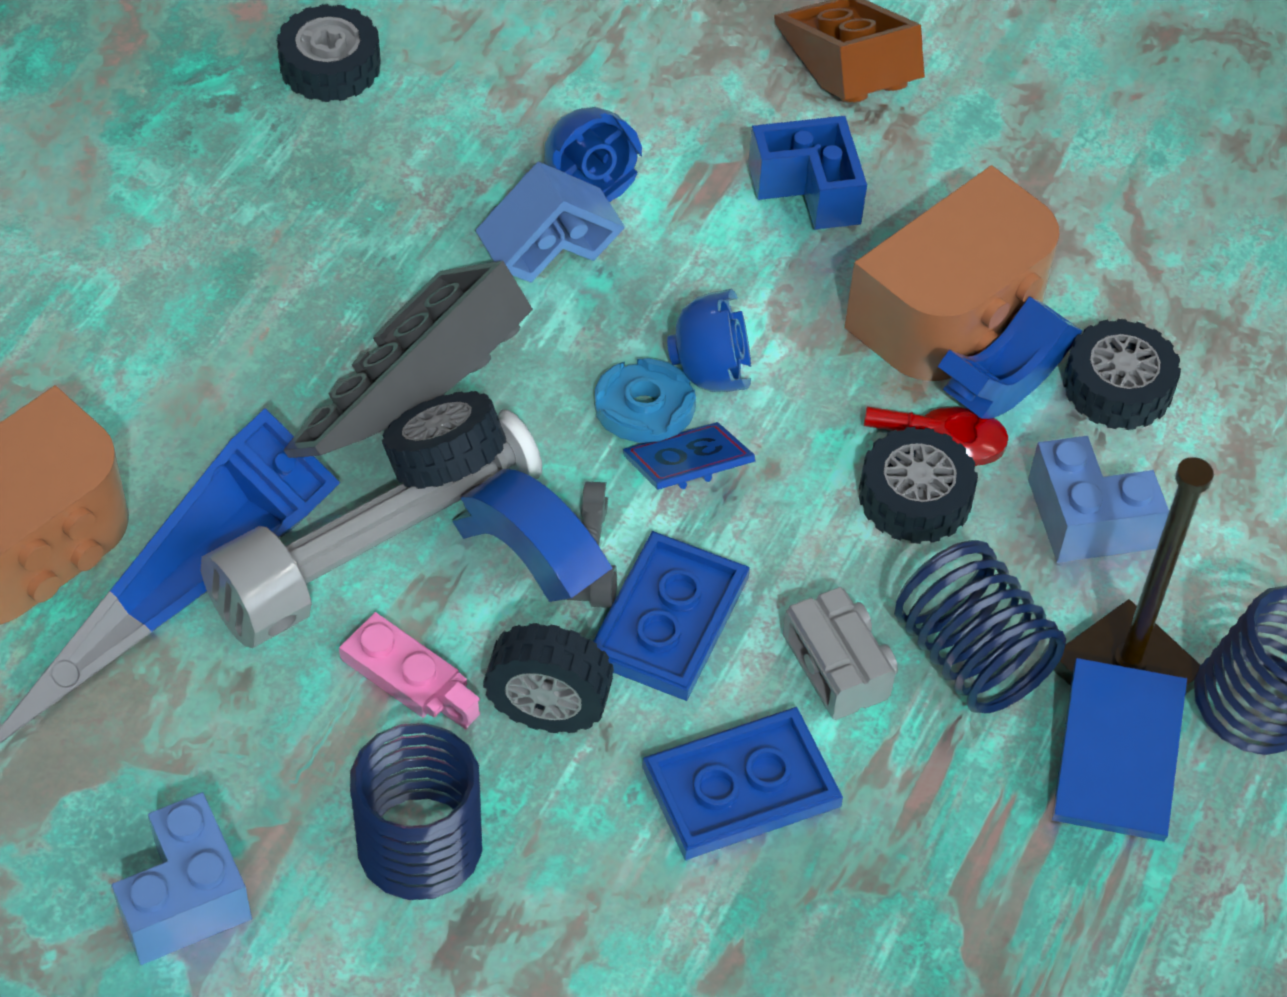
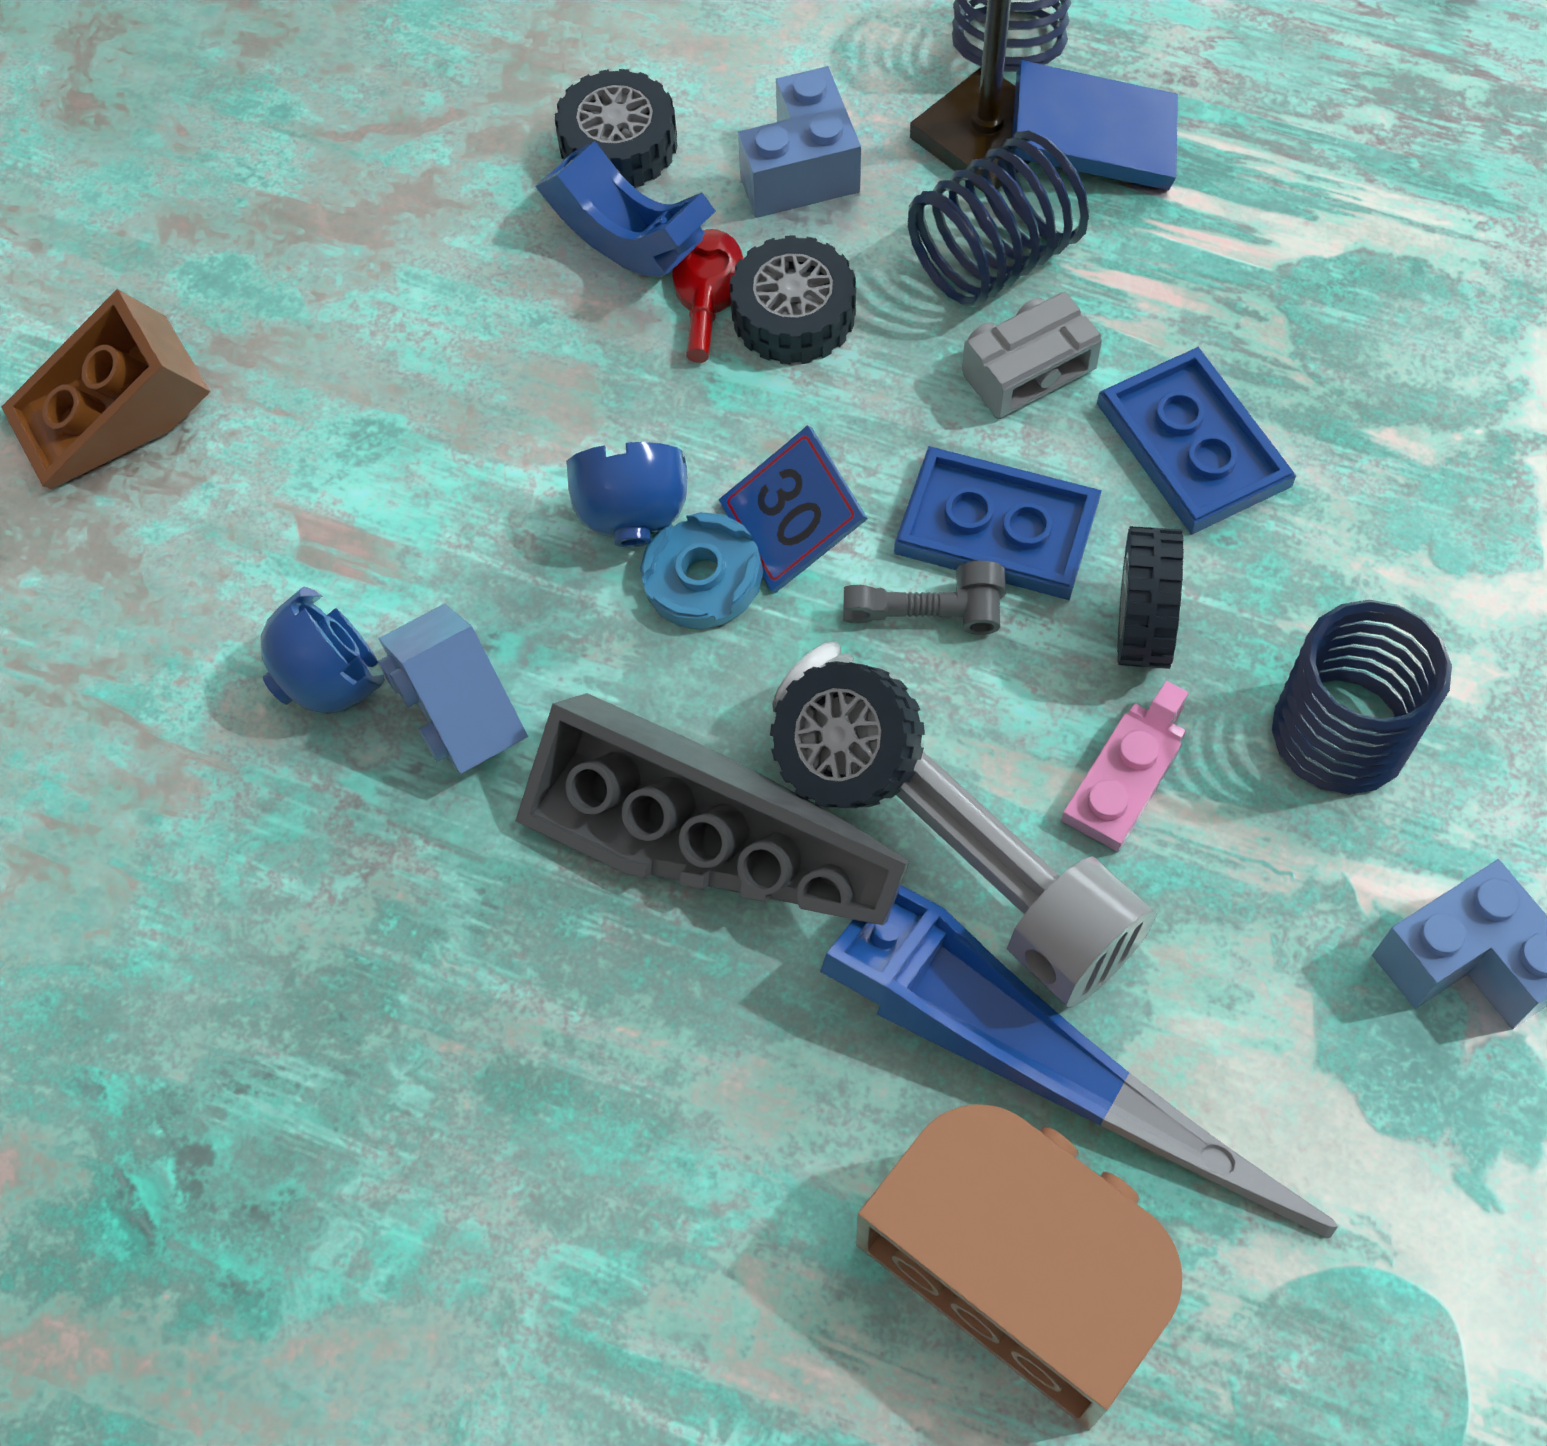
camera: 90 degrees left, 10 degrees up
black wheel [277,4,381,102] -> none
blue arch [452,469,612,602] -> none
blue brick [748,116,867,230] -> none
nougat brick [844,165,1059,381] -> none

